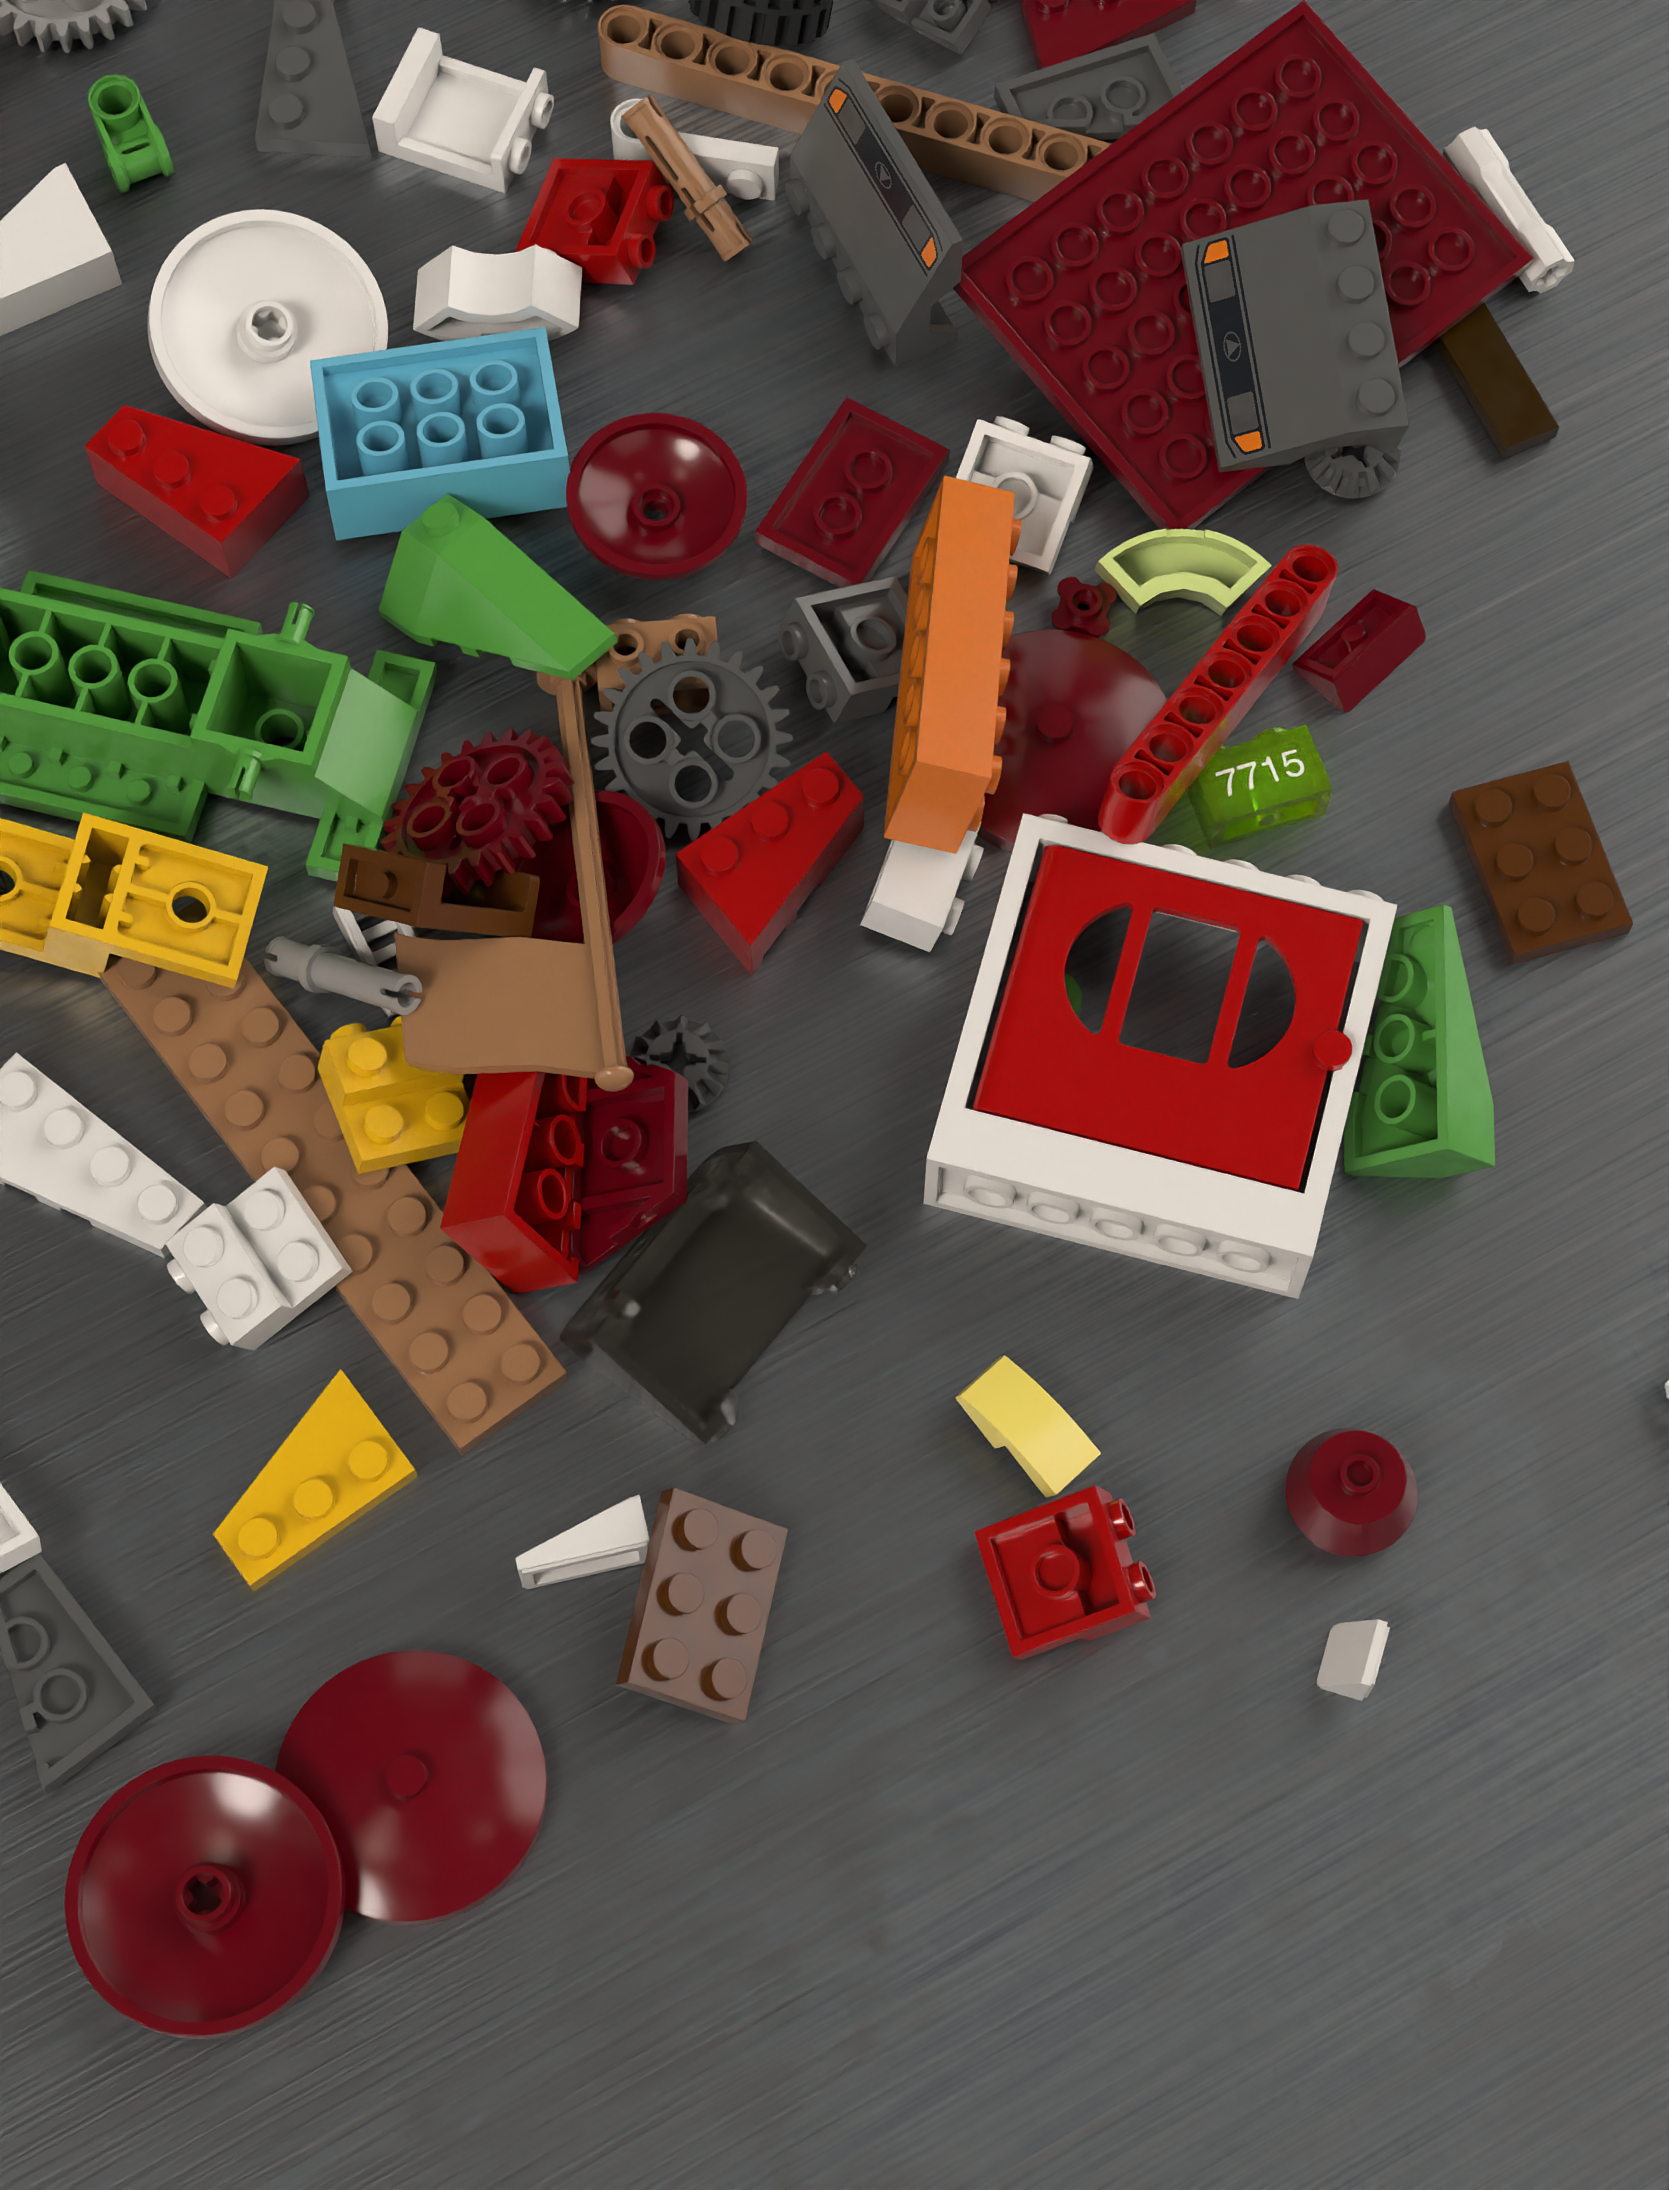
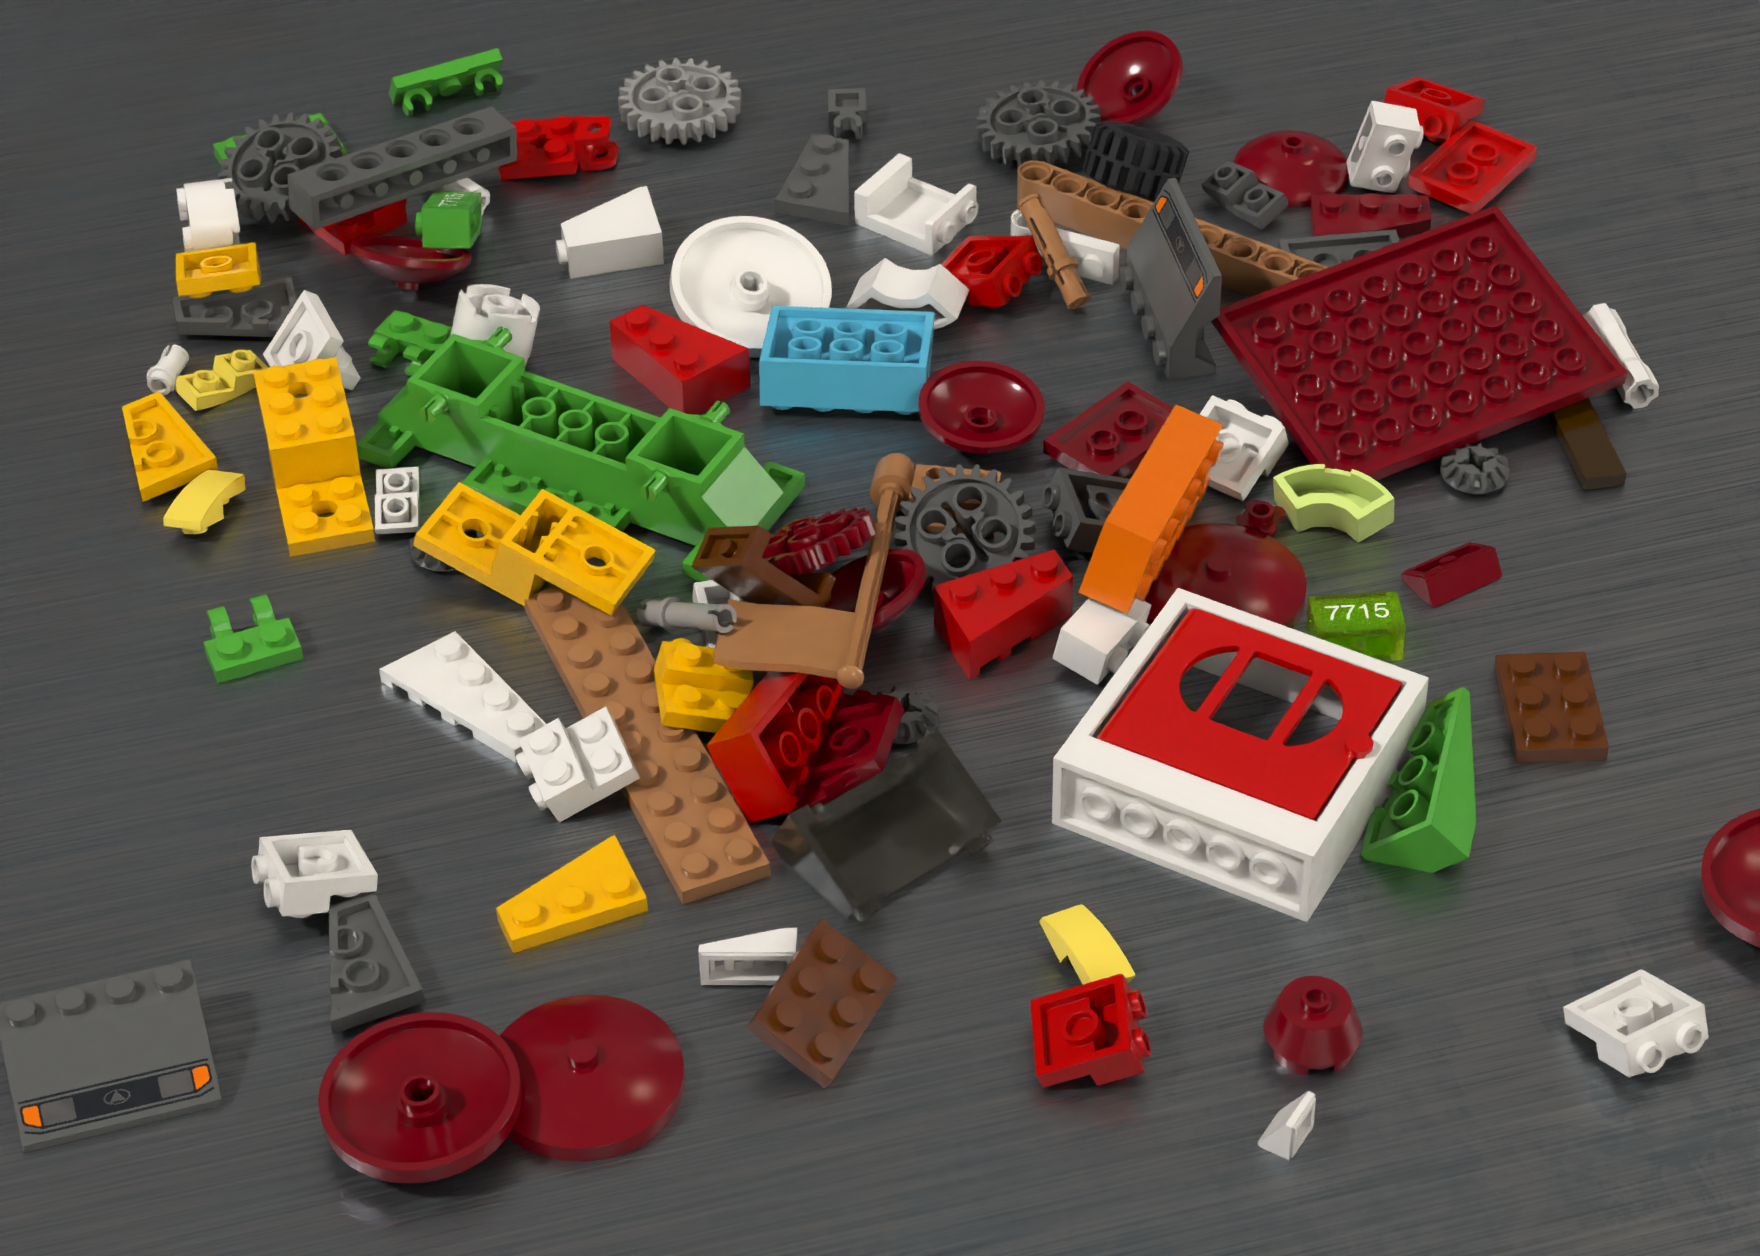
camera: 15 degrees right, 25 degrees down
bright green piece [88,74,175,194] -> none
bright green wedge [378,493,618,680] -> none
red beam [1098,544,1338,845] -> none
dark grey piece [1181,199,1409,472] -> none

